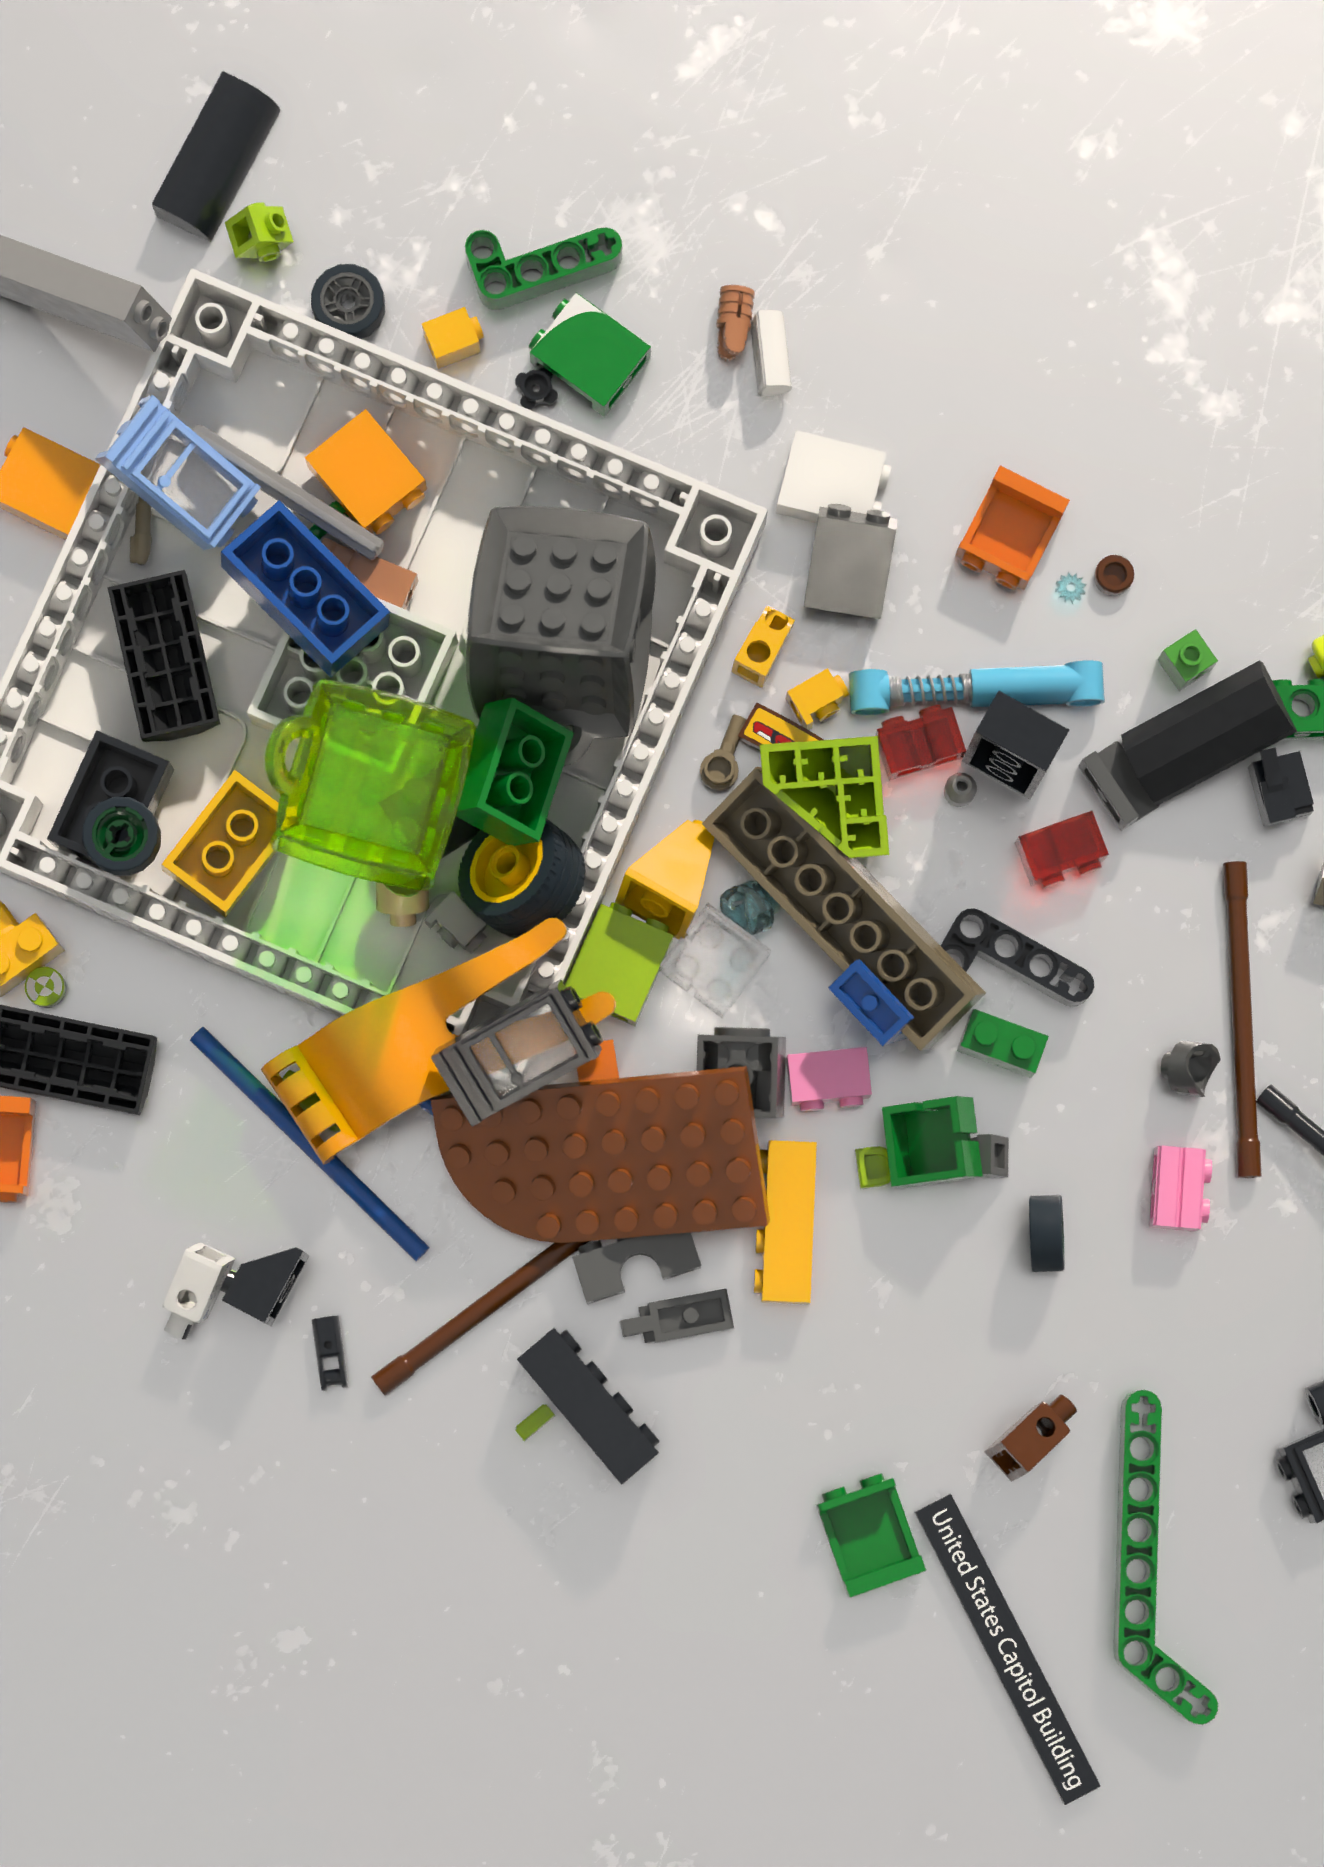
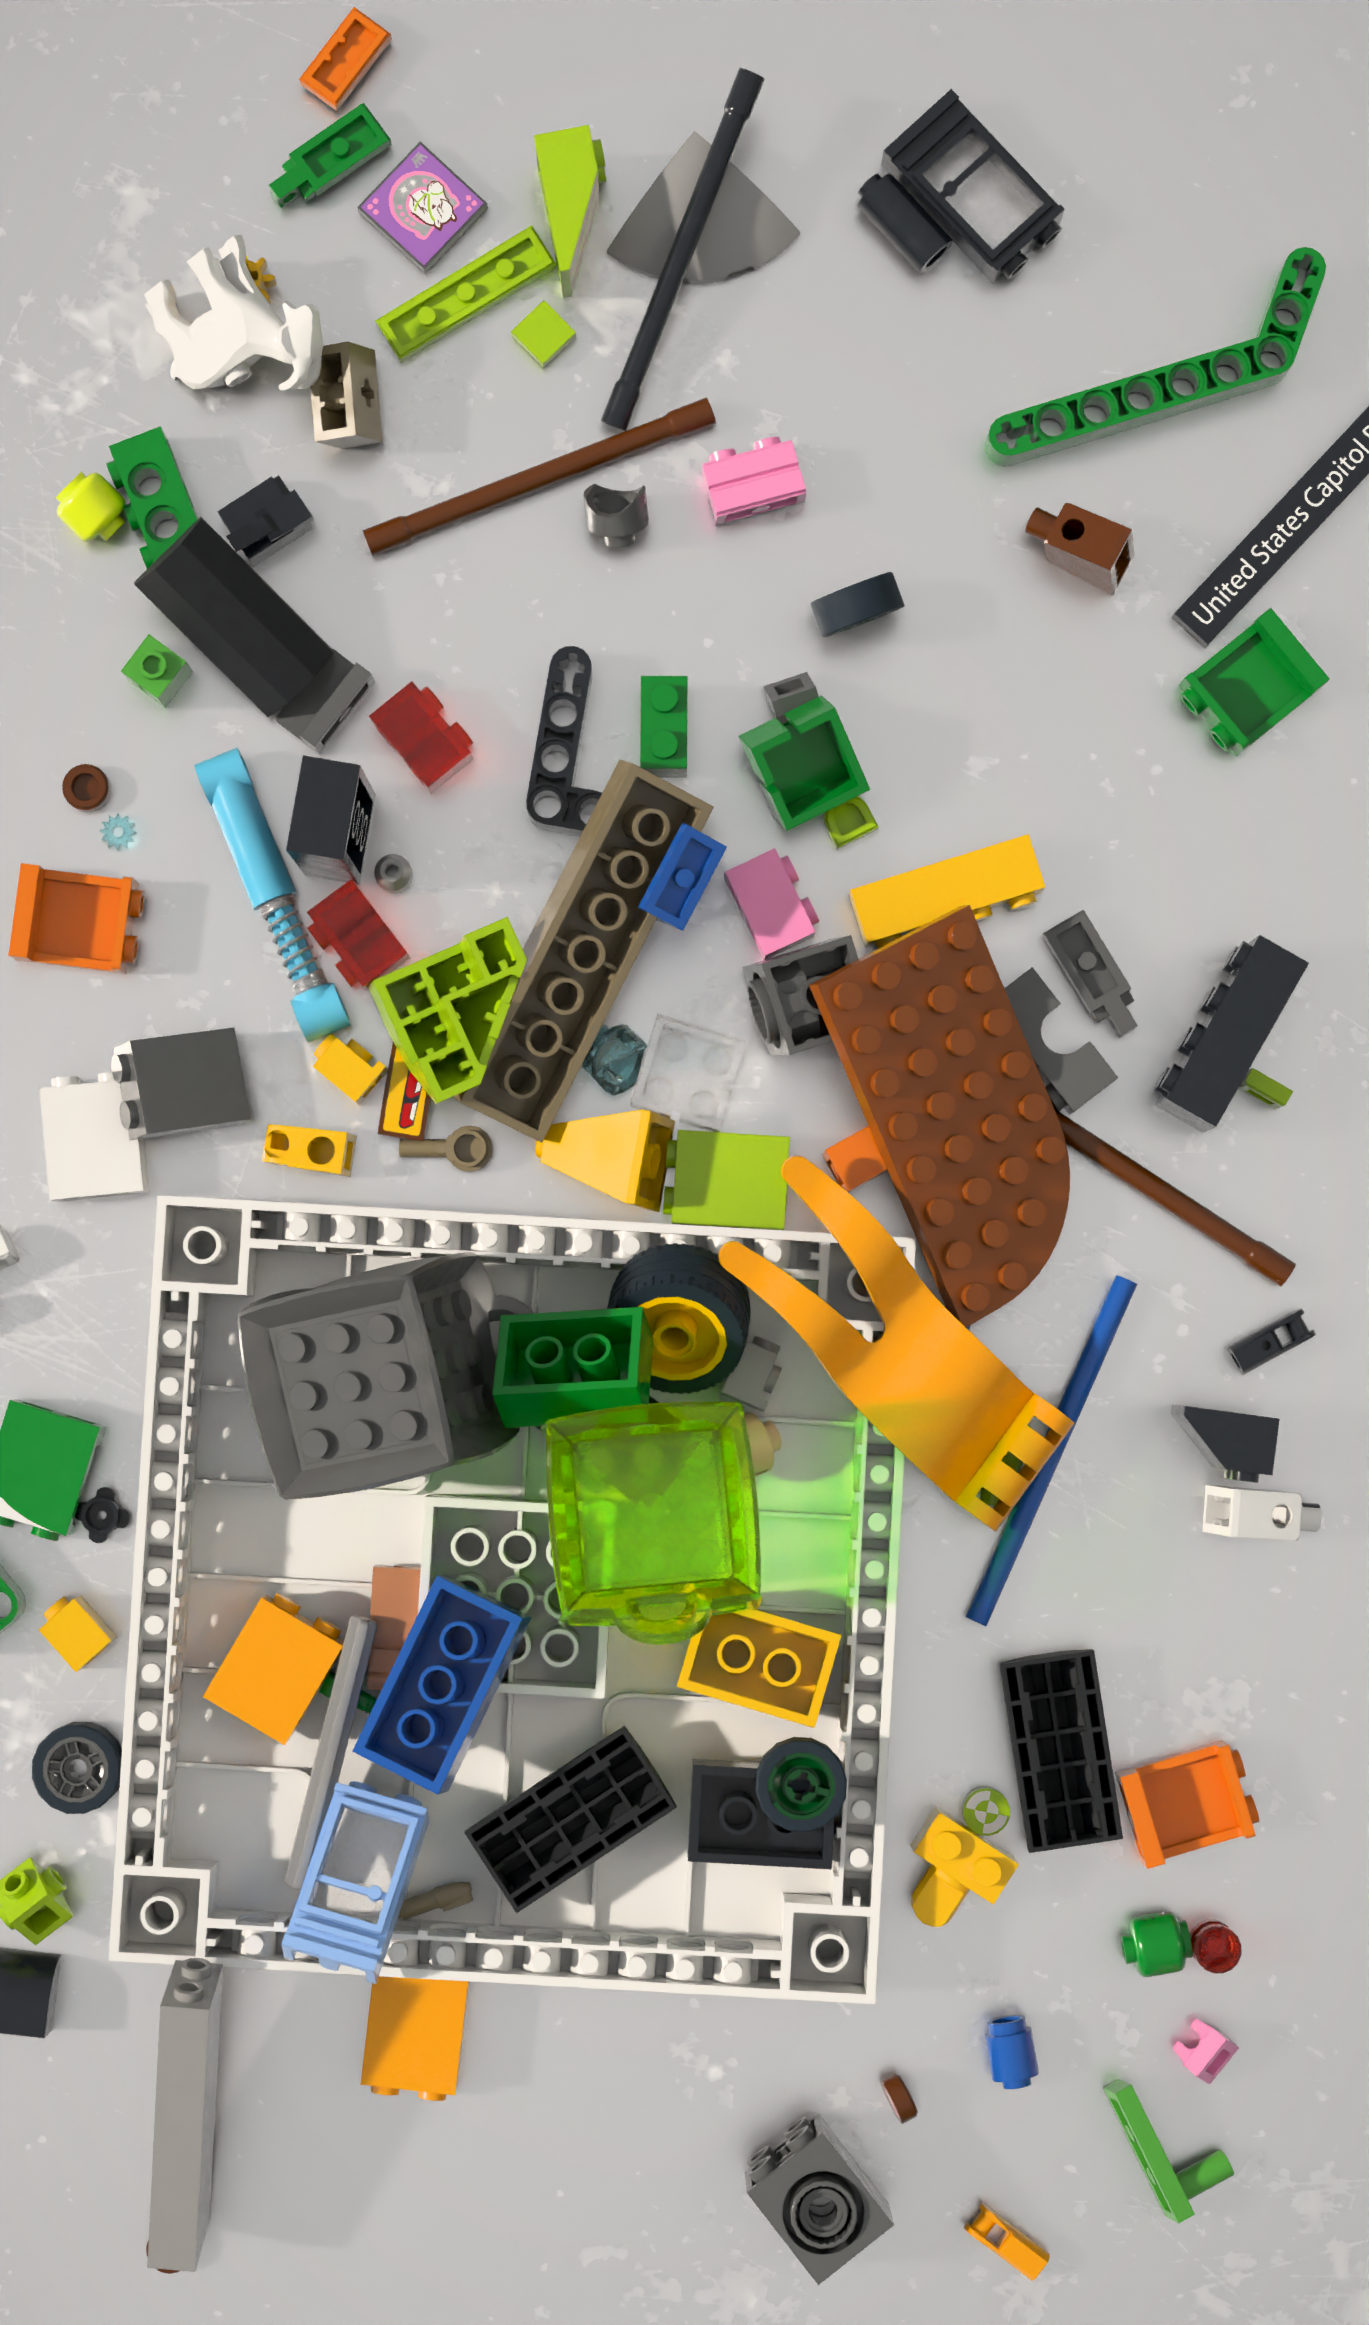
camera: 110 degrees left, 5 degrees up
black door [430,979,603,1127] -> none

